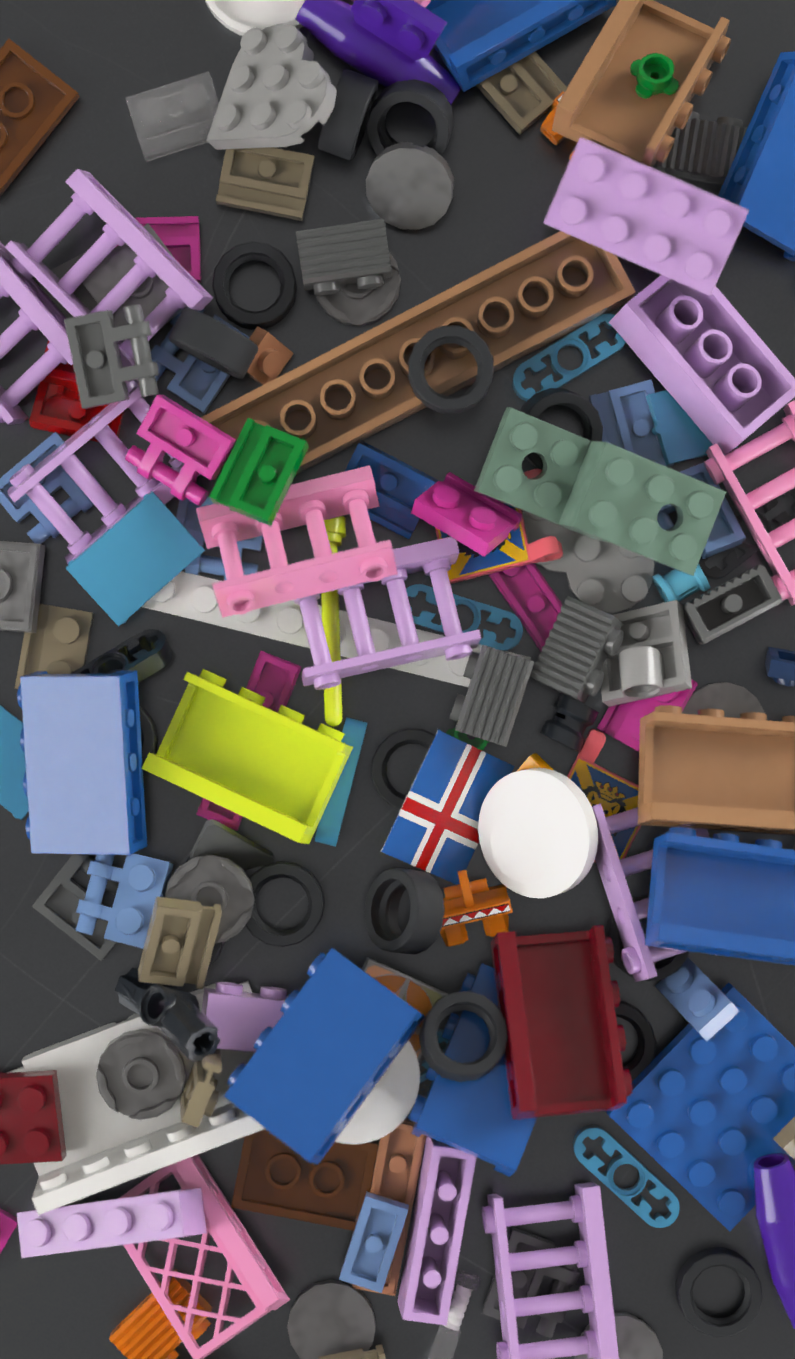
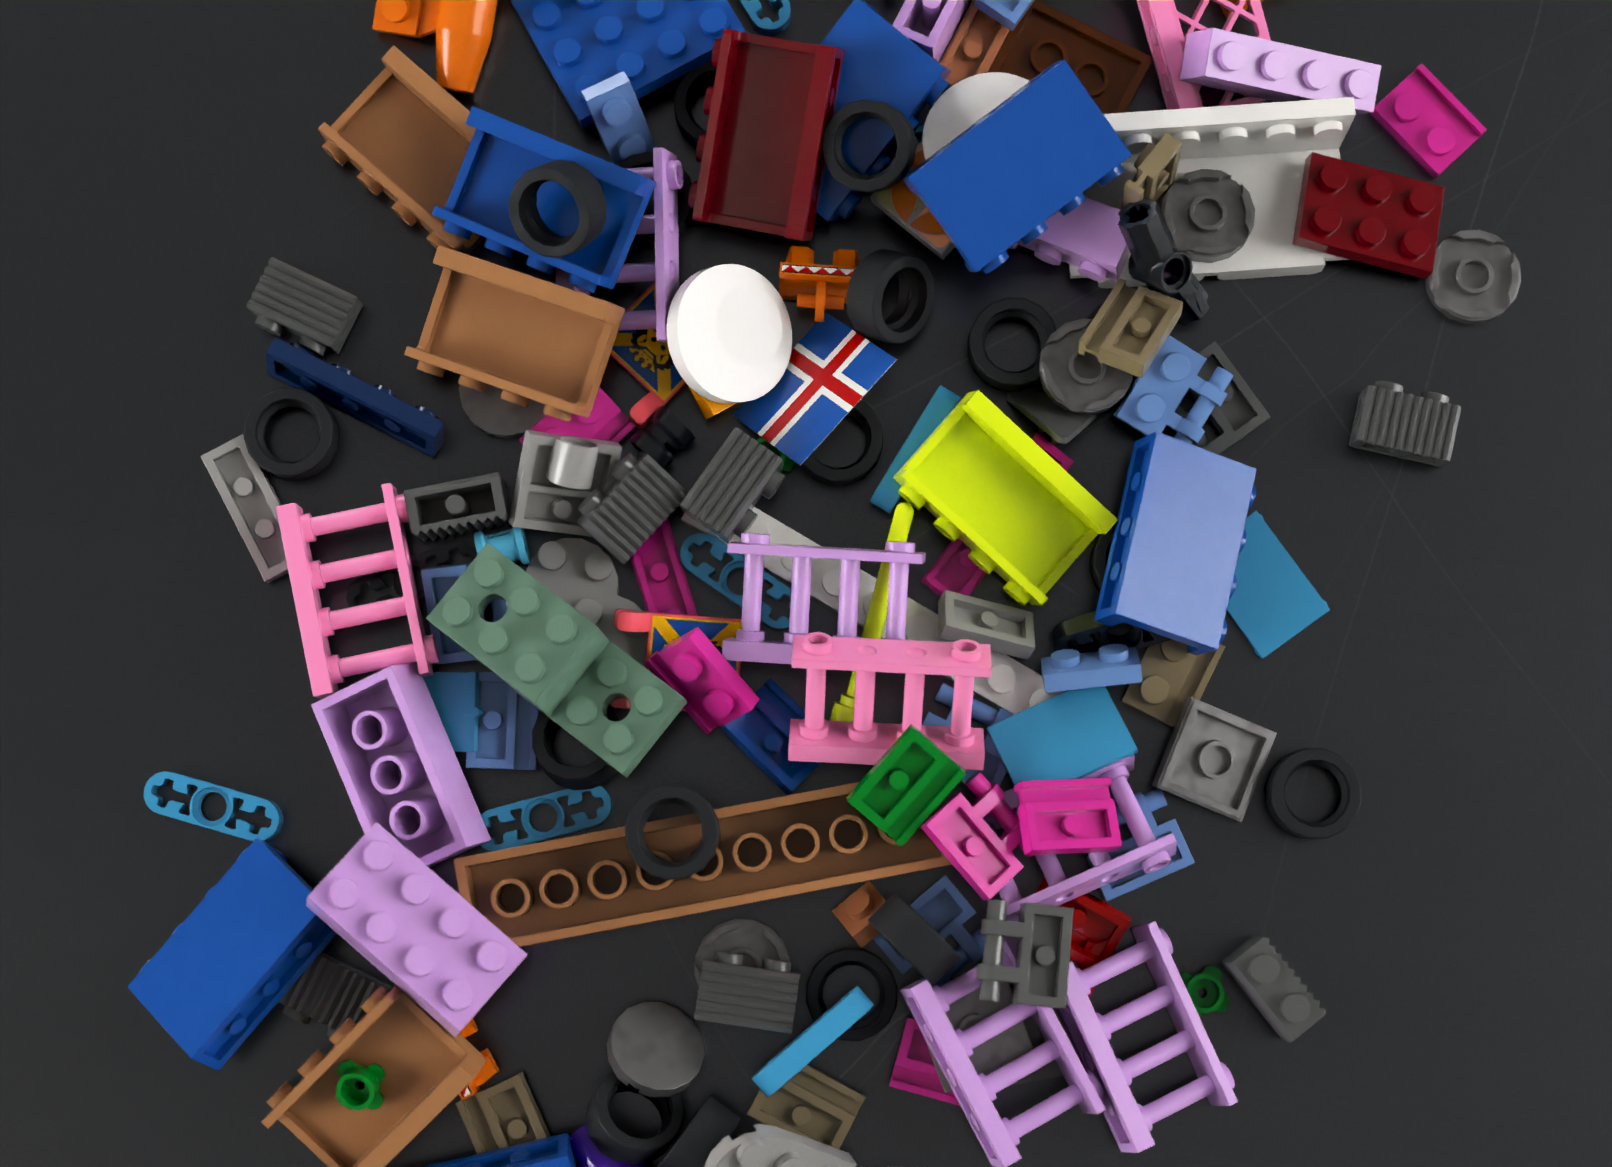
camera: 165 degrees left, 5 degrees down
none -> black tyre [509,159,606,258]
none -> dark azure beam [751,986,874,1097]
none -> light grey plate [938,590,1035,660]
none -> dark pink plate [1014,778,1122,856]
none -> medium blue plate [1040,644,1143,693]

